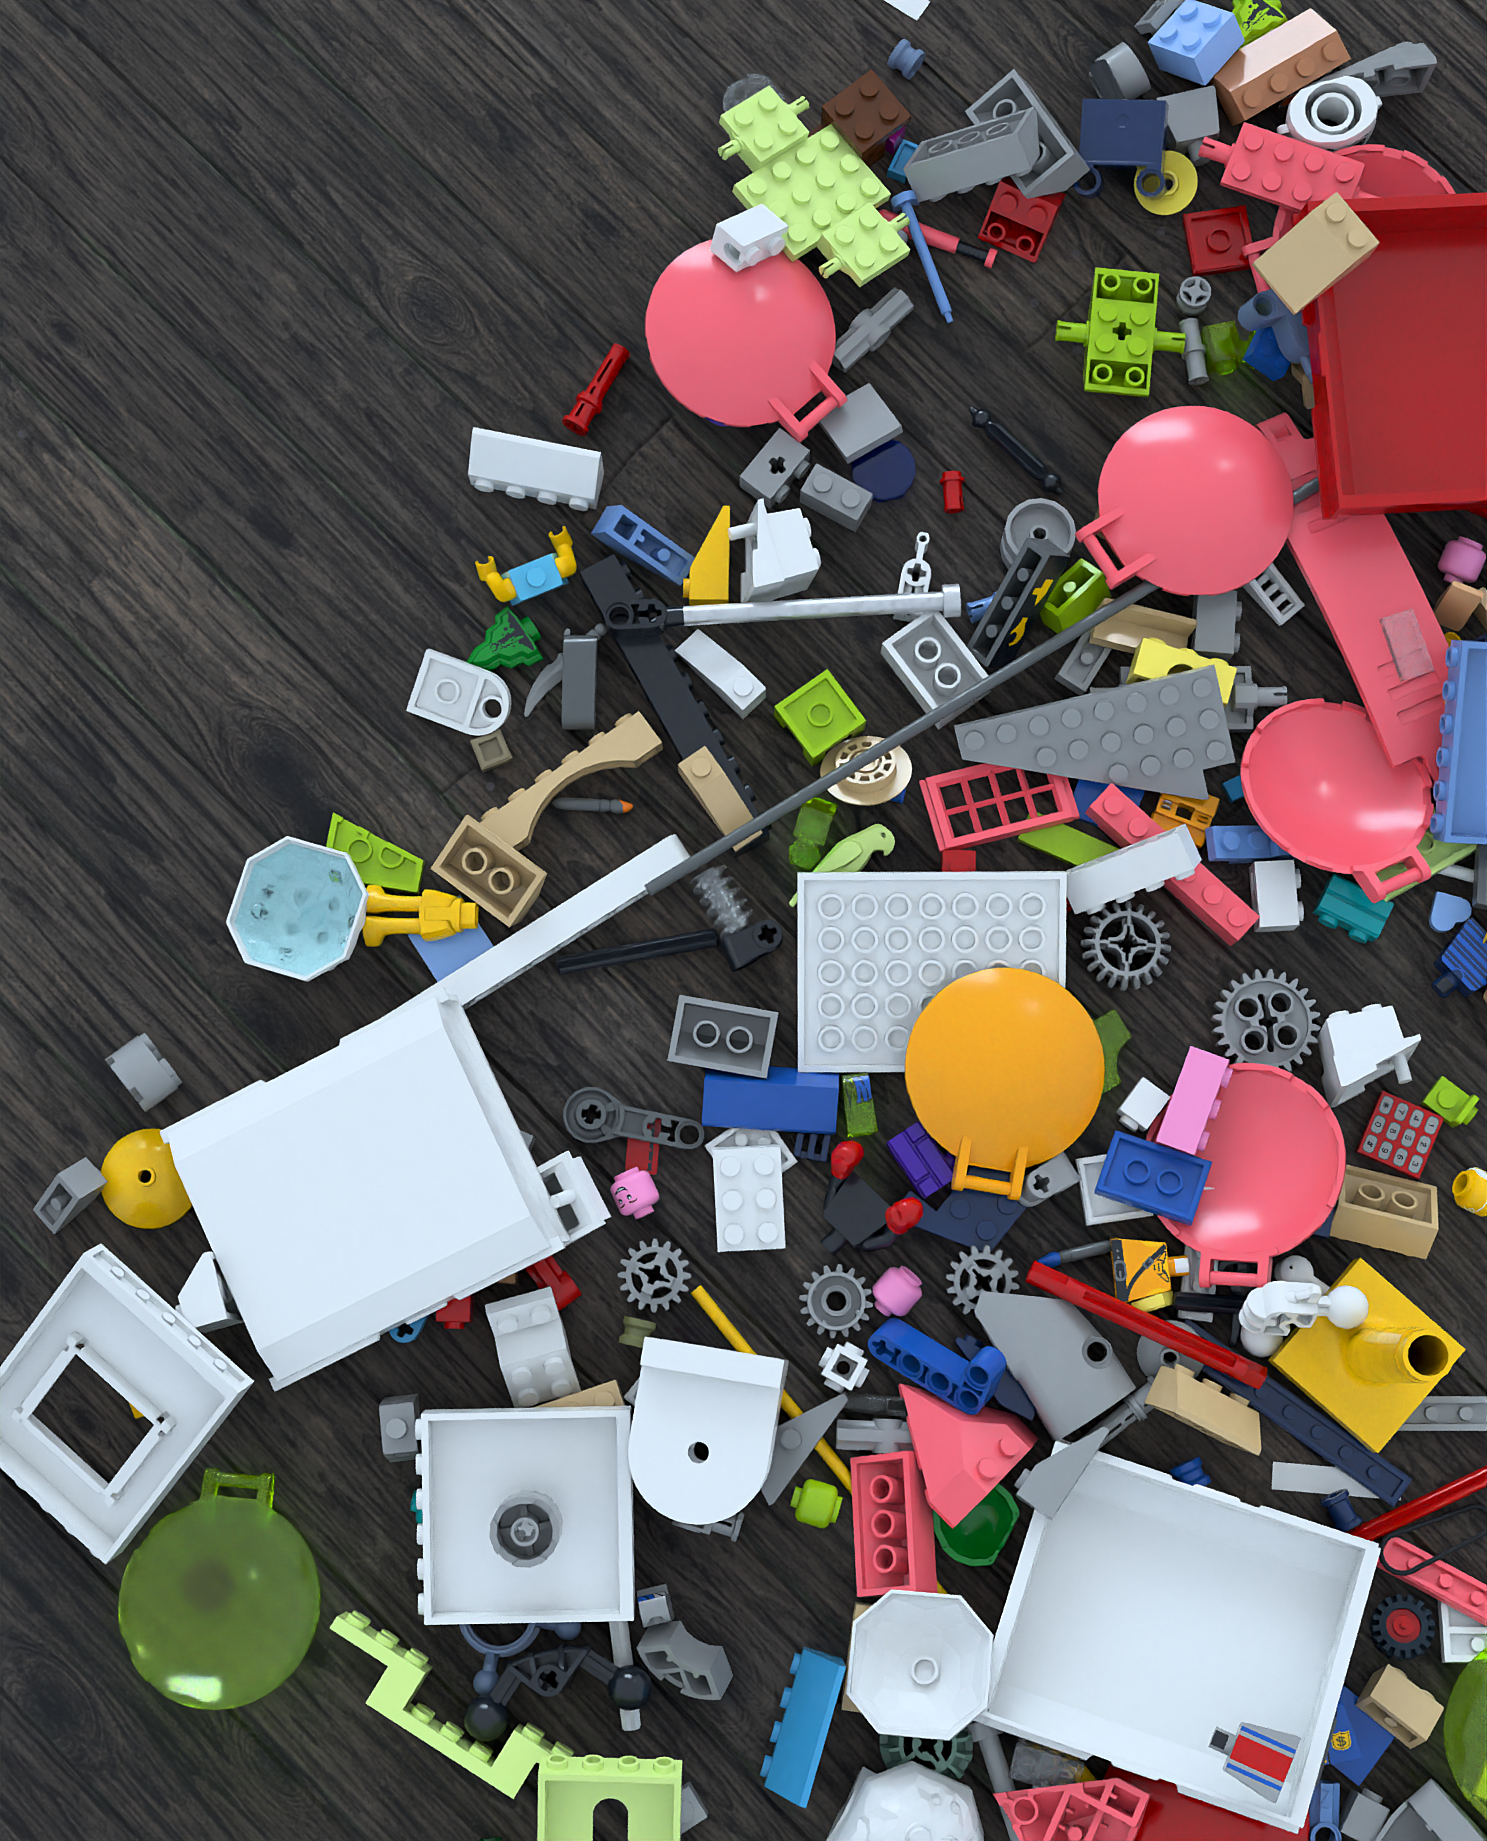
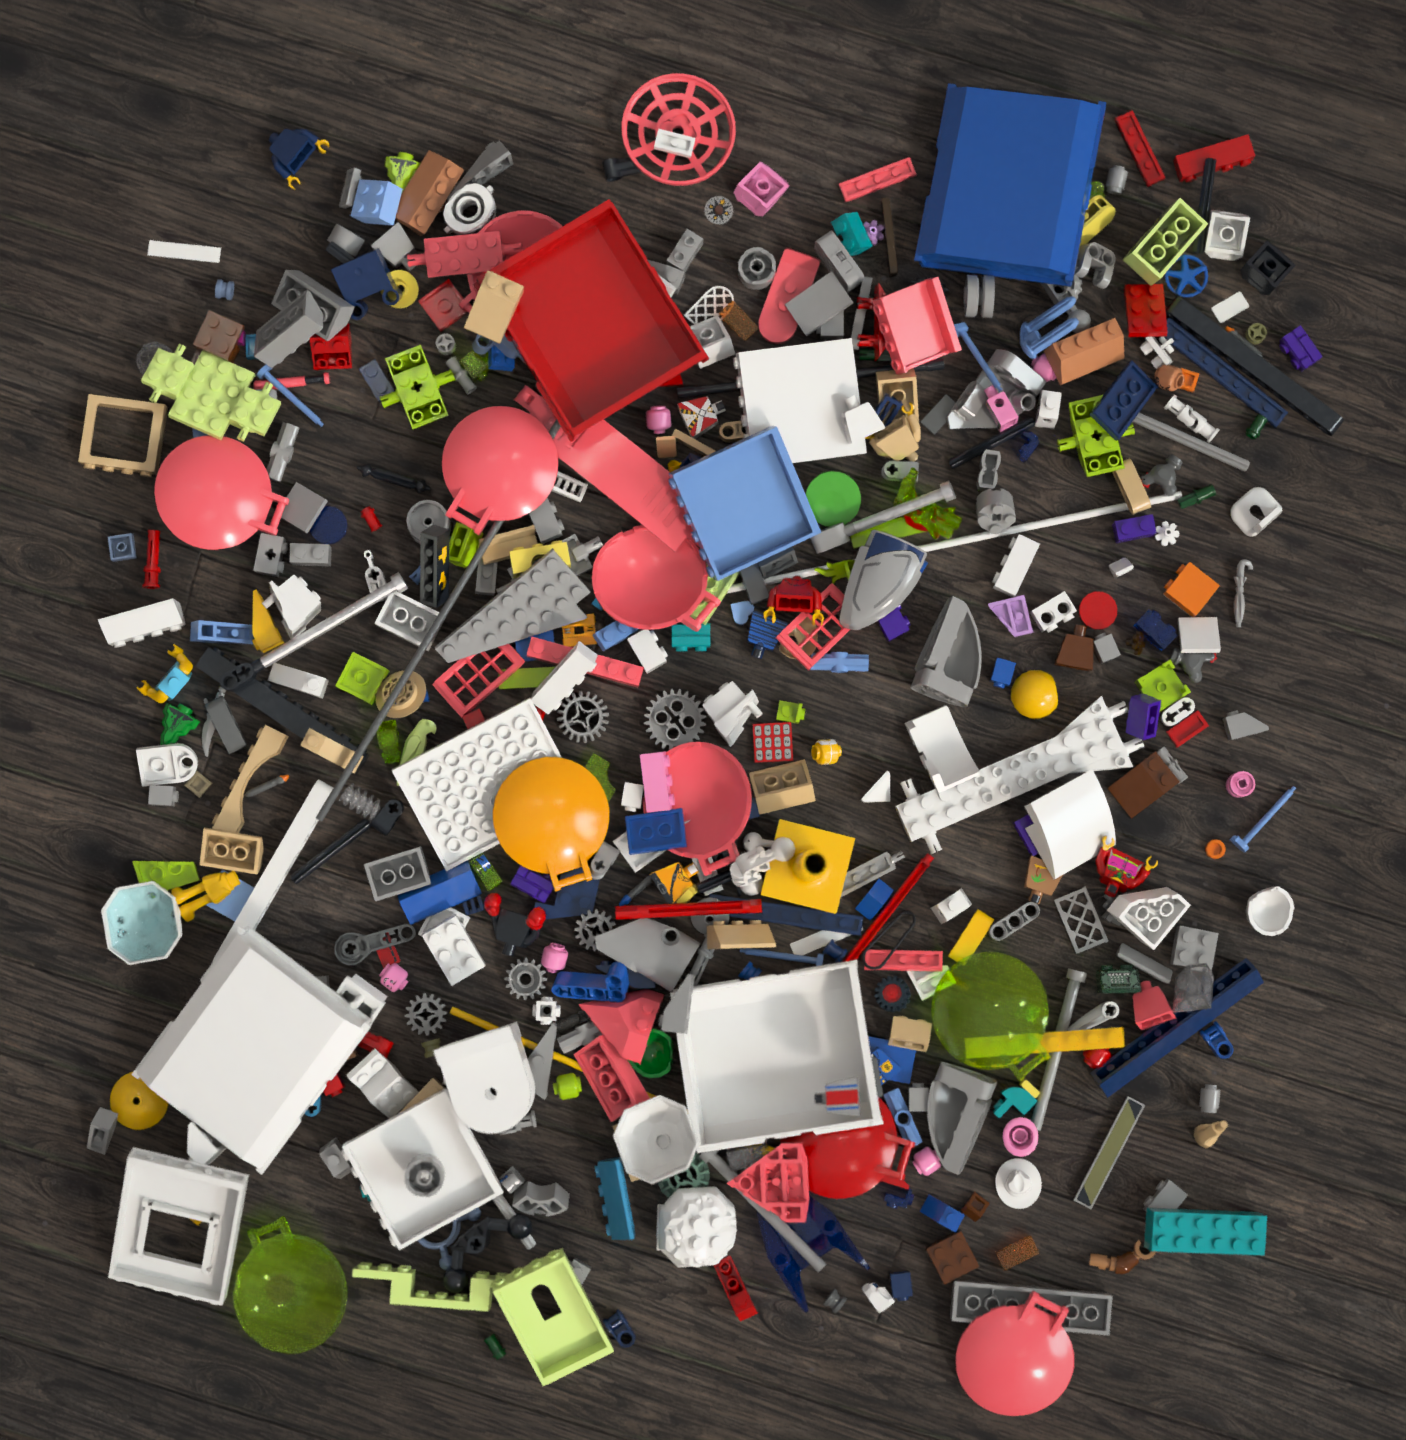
camera: 25 degrees left, 5 degrees up
light grey brick [105,1033,182,1112] -> none
white brick [710,204,788,272] -> none
clear tile [1379,608,1435,682] -> none
none -> tan piece [78,394,168,477]
none -> sand blue piece [108,533,137,562]
none -> light grey brick [148,785,179,807]
none -> dark blue plate [359,359,394,402]
none -> medium blue piece [740,948,824,966]
none -> blue slope [855,879,894,920]

